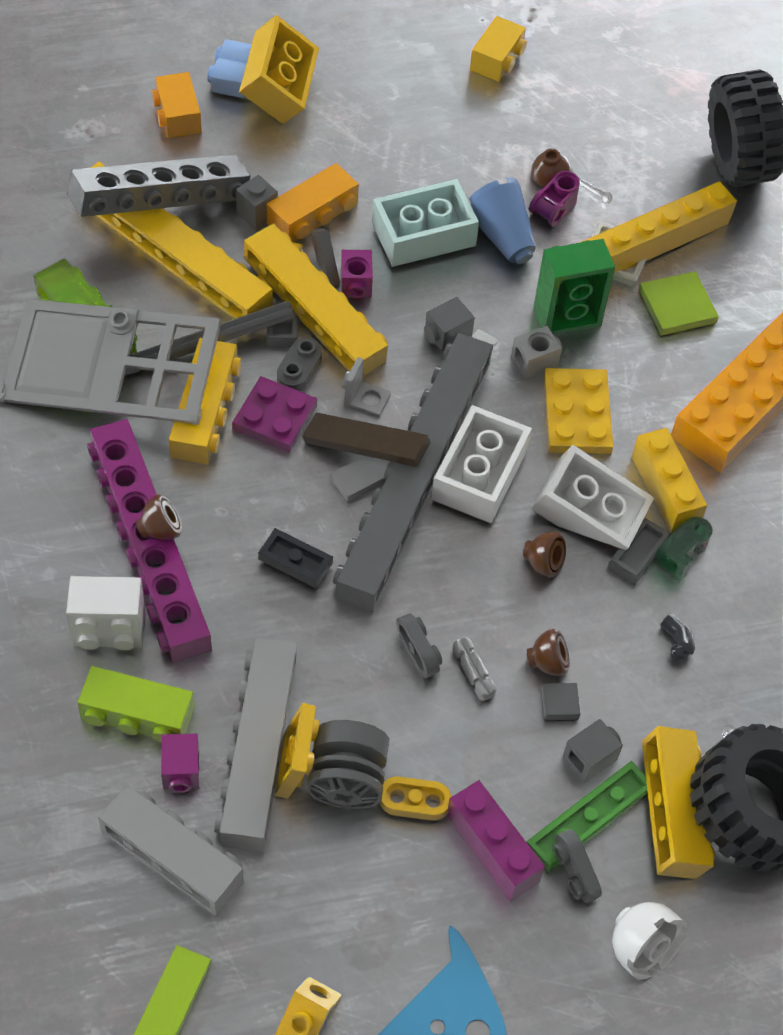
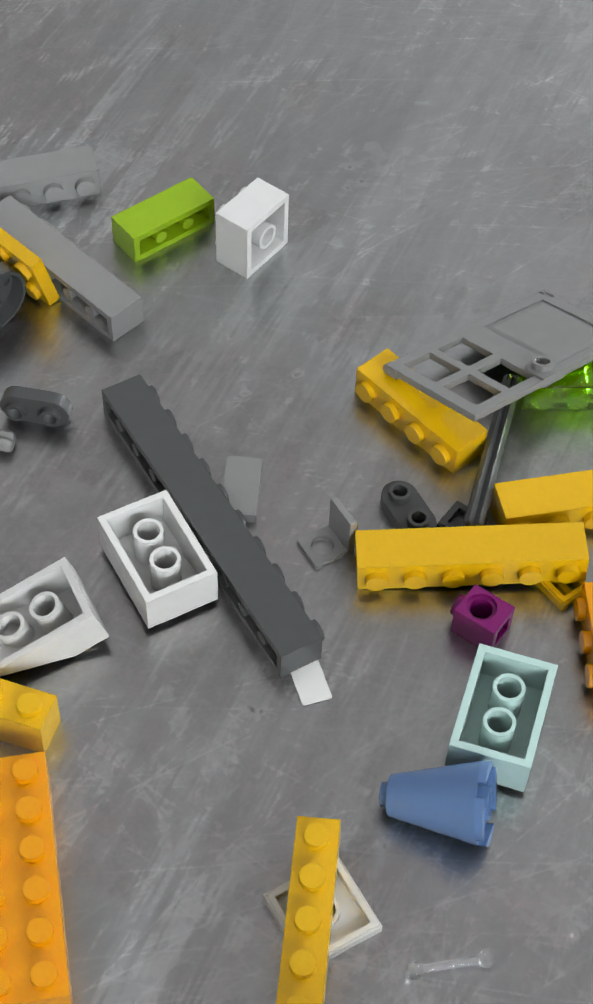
camera: 130 degrees right, 5 degrees down
magenta brick [87,419,212,664] -> none
reddish brown brick [136,494,182,540] -> none
magenta brick [161,733,199,793] -> none
magenta plate [232,376,317,453] -> none
black plate [258,528,333,588] -> none
dark brown tile [302,412,431,467] -> none
dark grey tile [310,228,340,286] -> none
dark grey brick [424,297,475,352] -> none
light grey brick [511,326,563,379] -> none
reddish brown brick [523,531,566,578] -> none
magenta piece [528,171,580,227] -> none
reddish brown brick [531,148,571,187] -> none
green brick [533,239,615,335] -> none
yellow plate [544,368,613,454] -> none
lime tile [639,271,719,336] -> none

